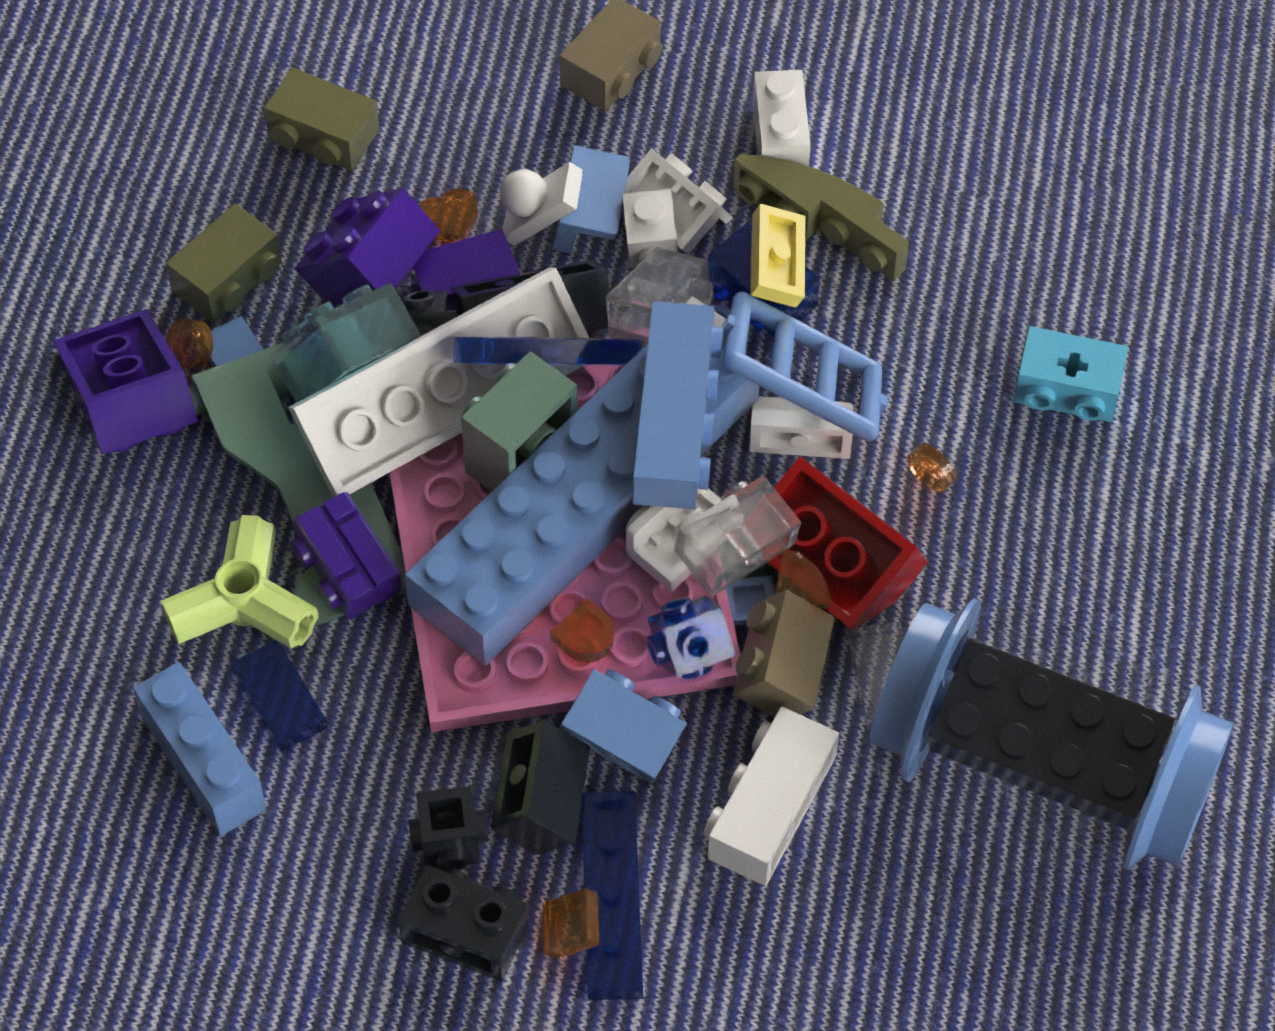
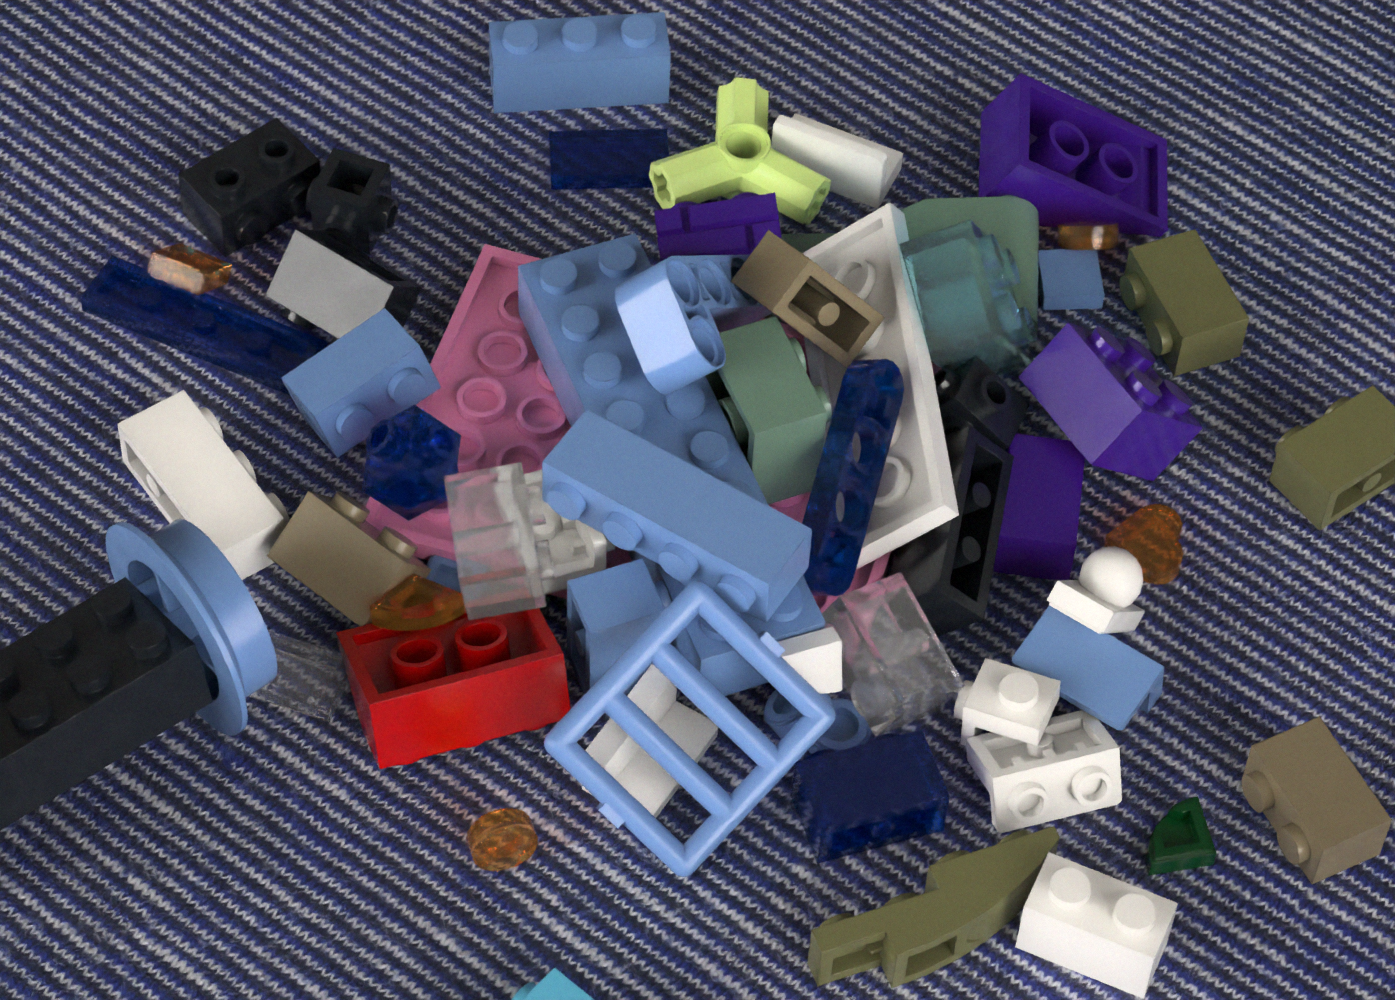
camera: 115 degrees right, 5 degrees down
clear orange tile [550,598,614,662] -> none
light yellow plate [750,204,805,308] -> none
none -> medium blue brick [567,558,671,695]
none -> medium blue beam [615,255,772,395]
none -> dark tan brick [731,230,885,368]
none -> white panel [771,113,903,209]
none -> dark green tile [1146,796,1216,876]

